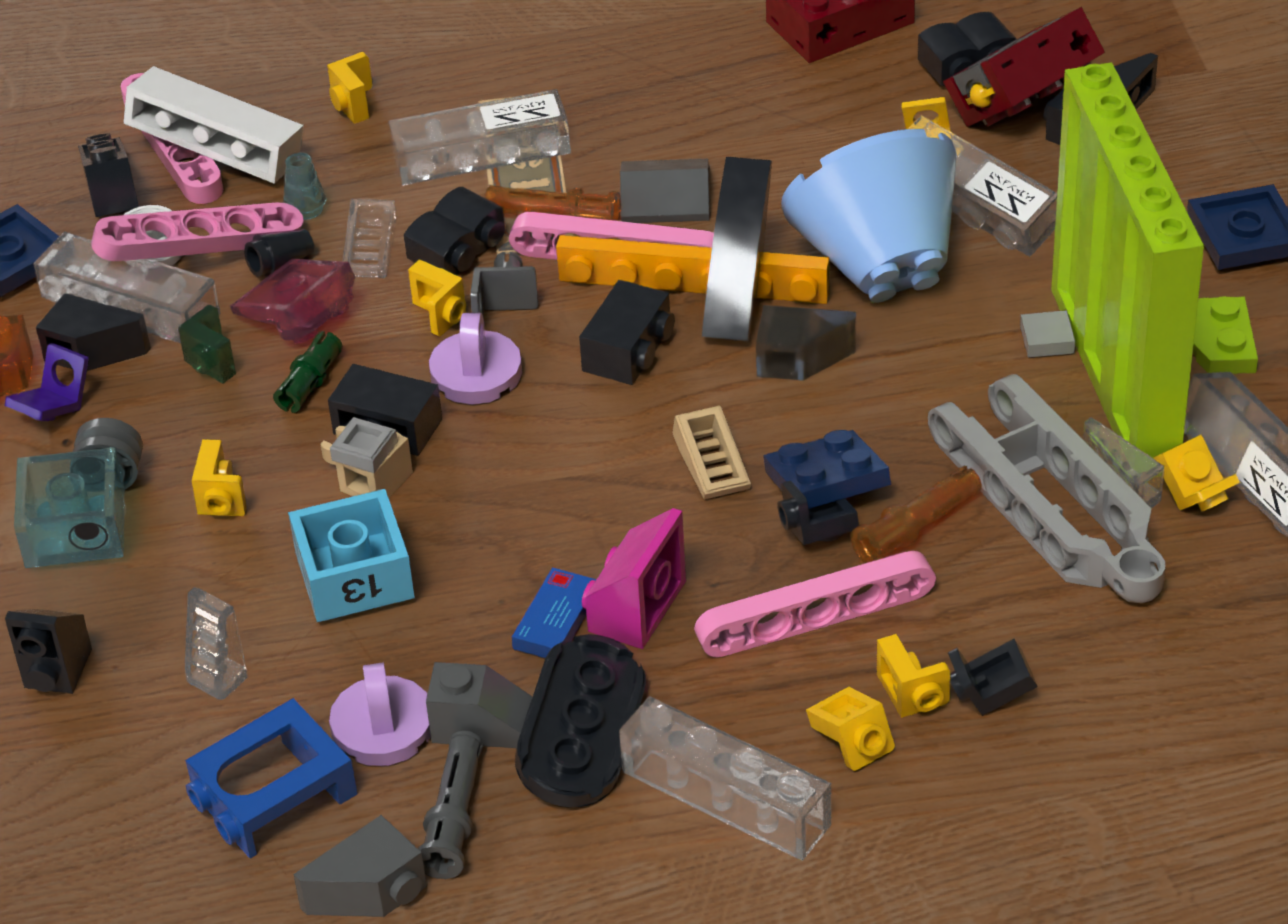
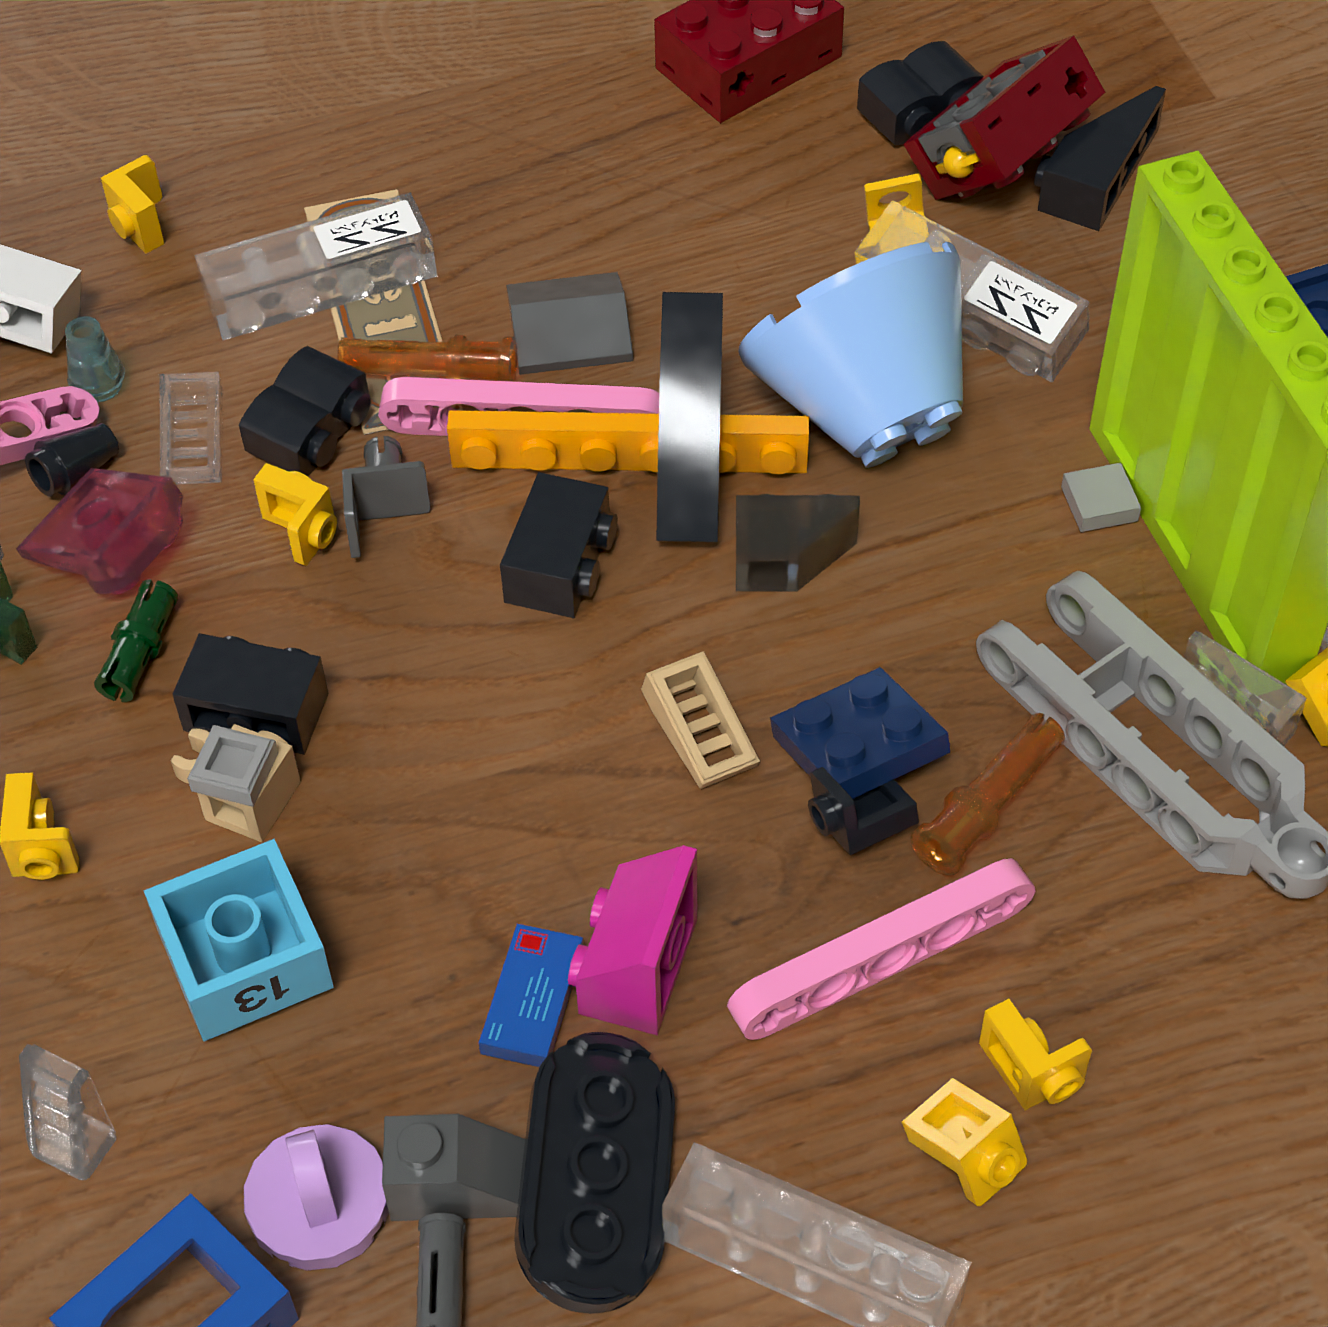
camera: 10 degrees left, 10 degrees up
lavender tile [429,313,522,405] -> none
black bracket [948,639,1038,716] -> none

